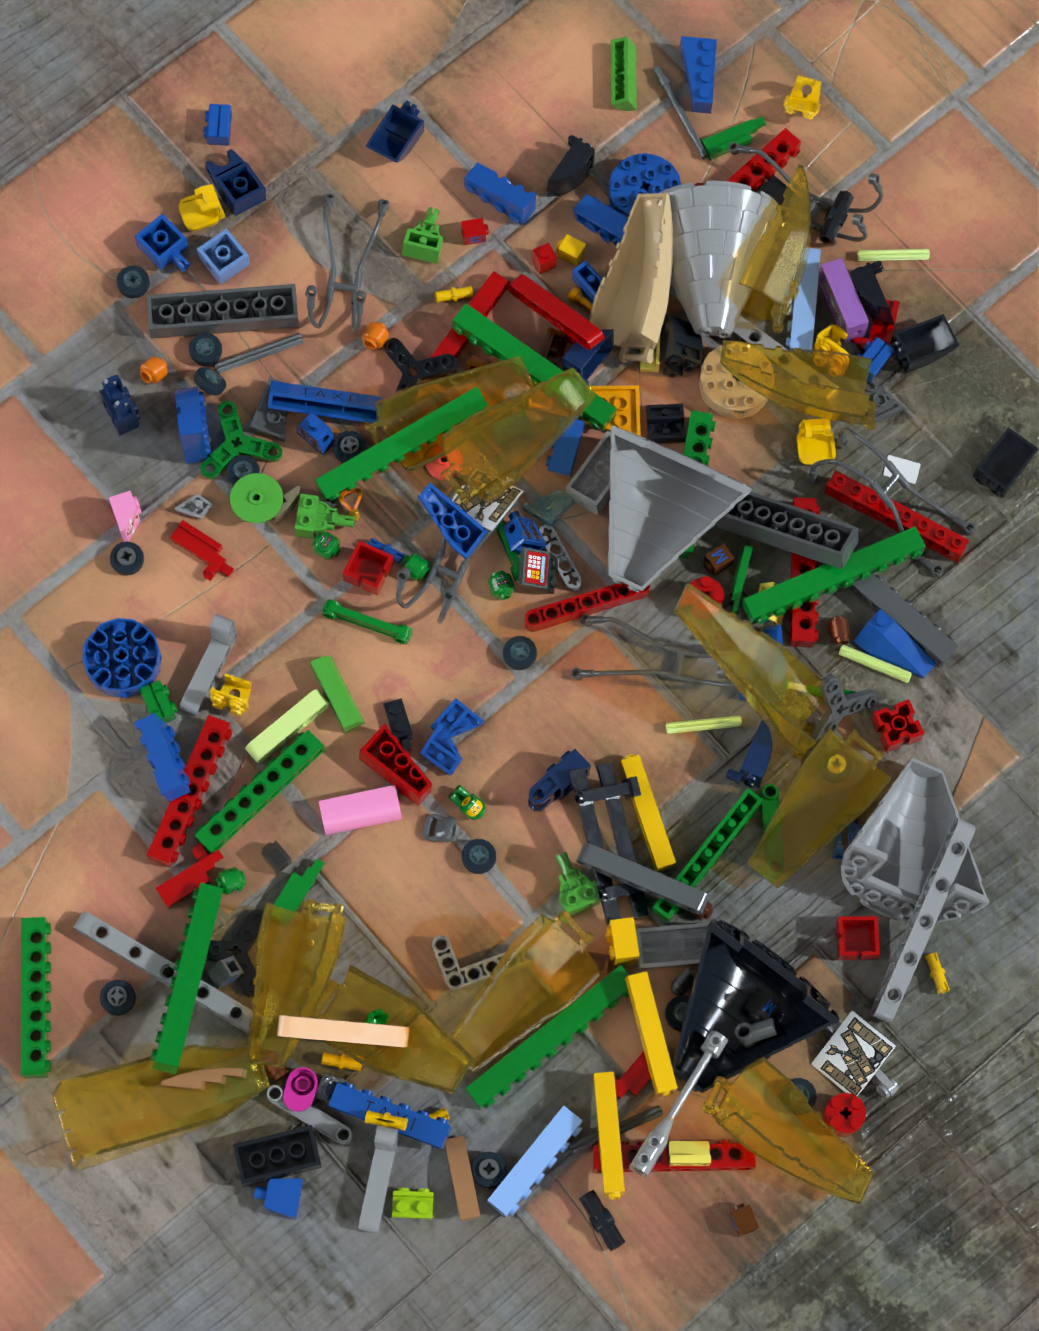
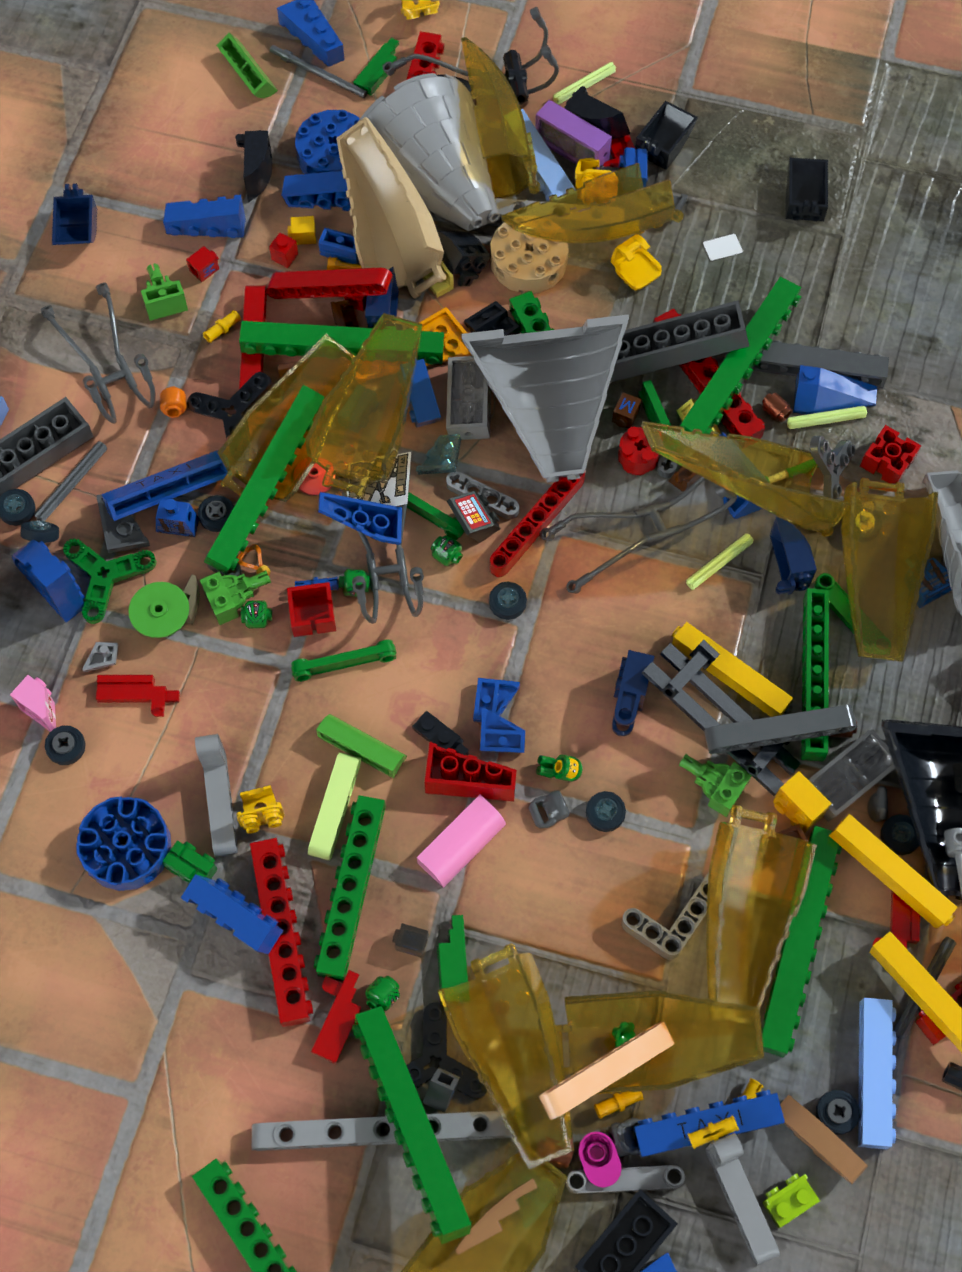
camera: 30 degrees left, 5 degrees down
black wheel [100,980,136,1016] -> none
black wheel [226,455,260,486] -> none
blue torso [504,511,547,553] -> none
dark grey bar [807,428,976,578] -> none
red brick [824,470,969,563] -> none

